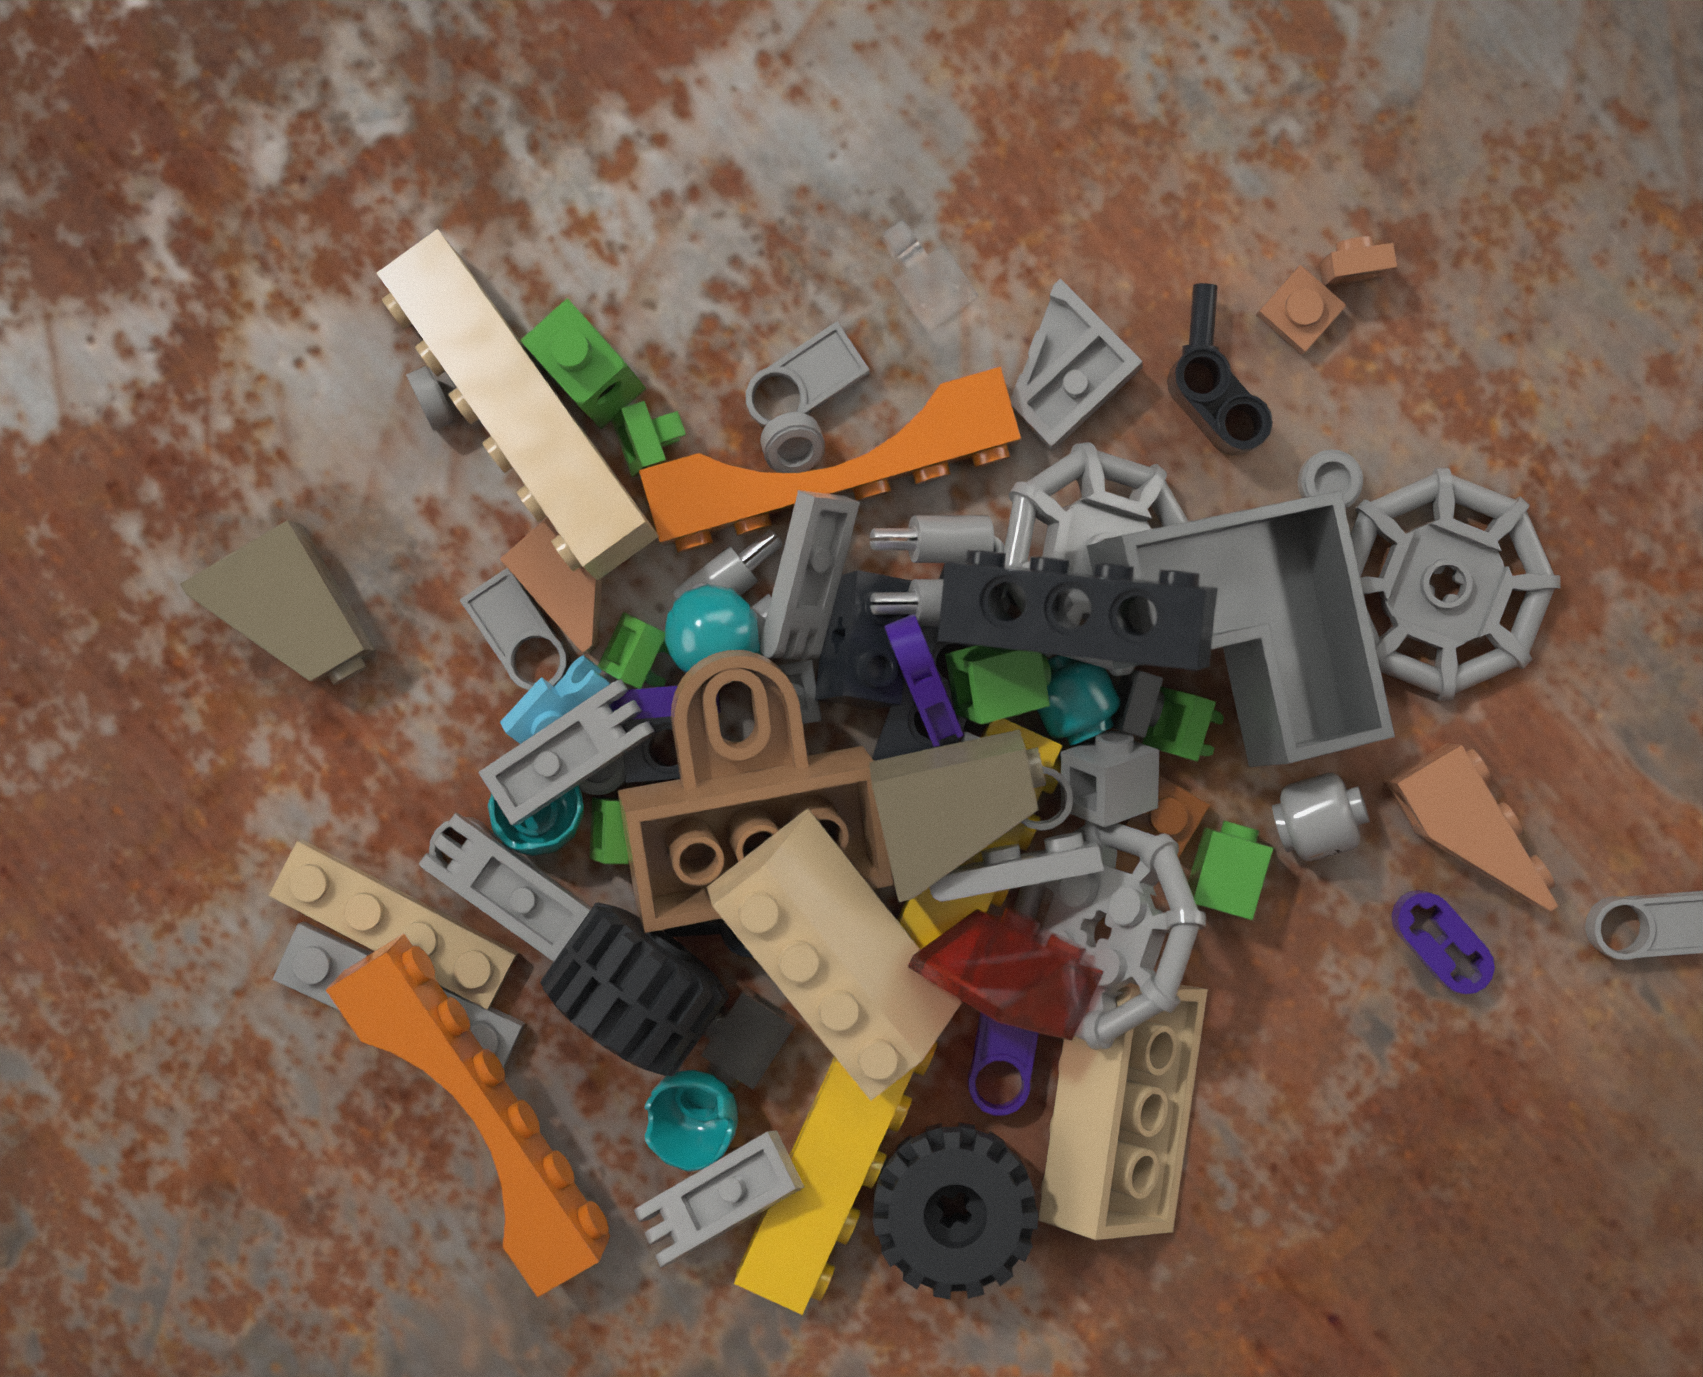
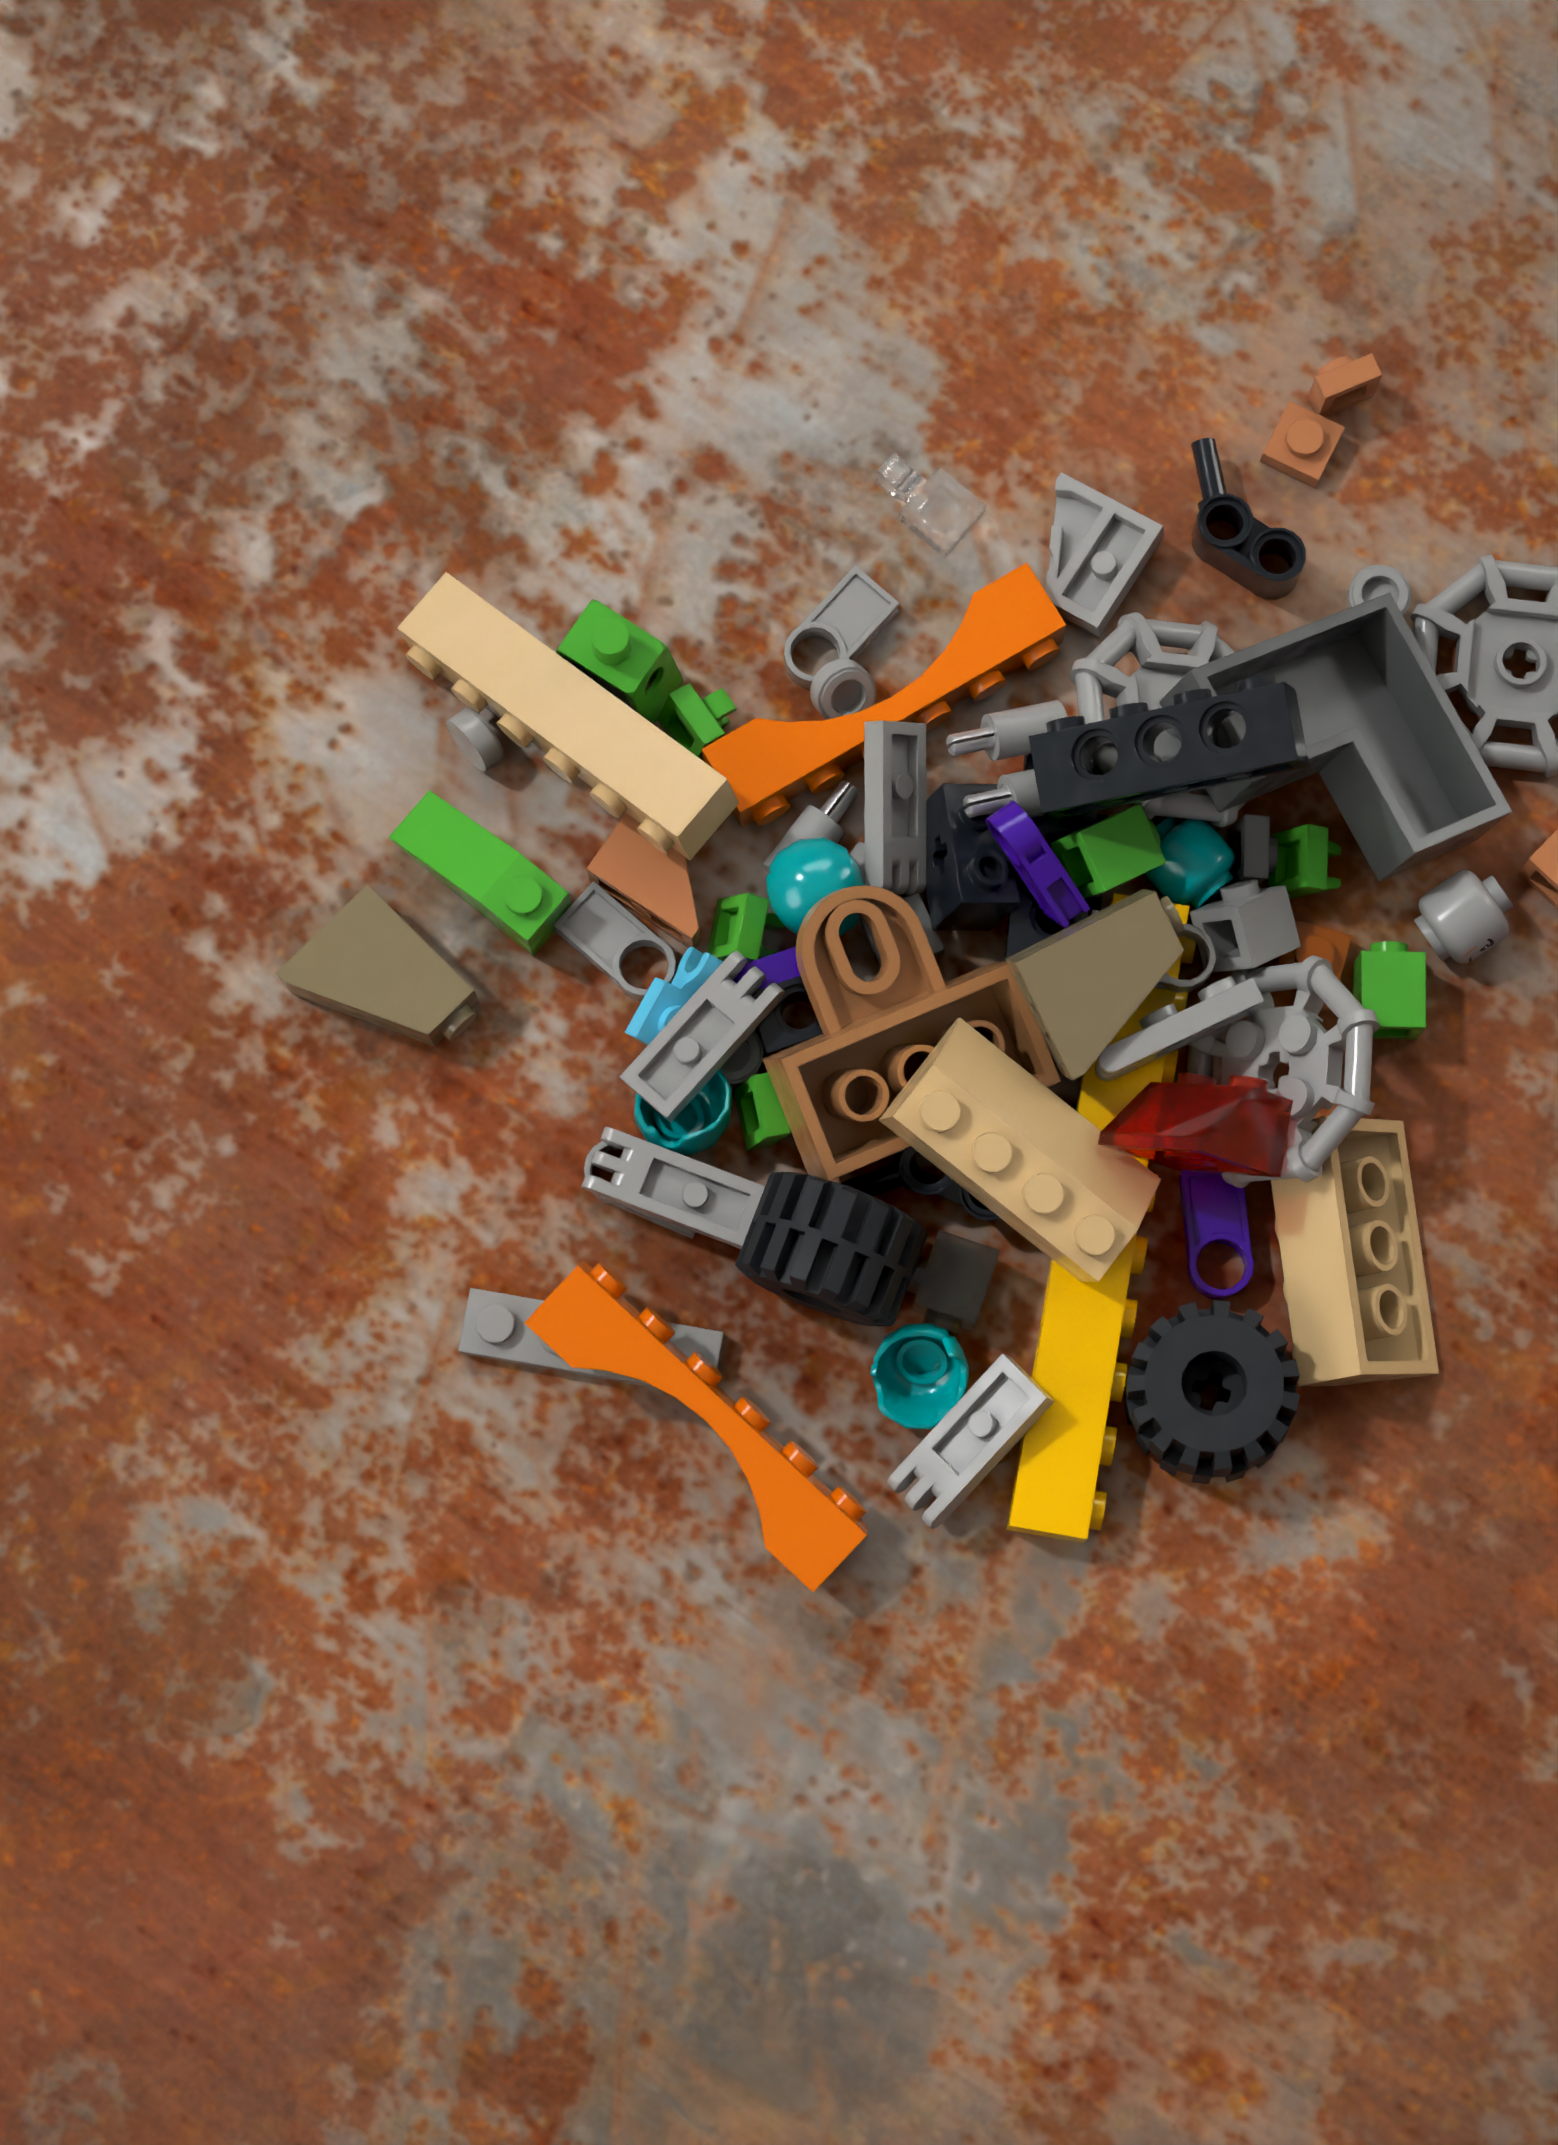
camera: 10 degrees left, 10 degrees down
tan plate [269,839,519,1010] -> none
none -> bright green slope [389,790,572,957]

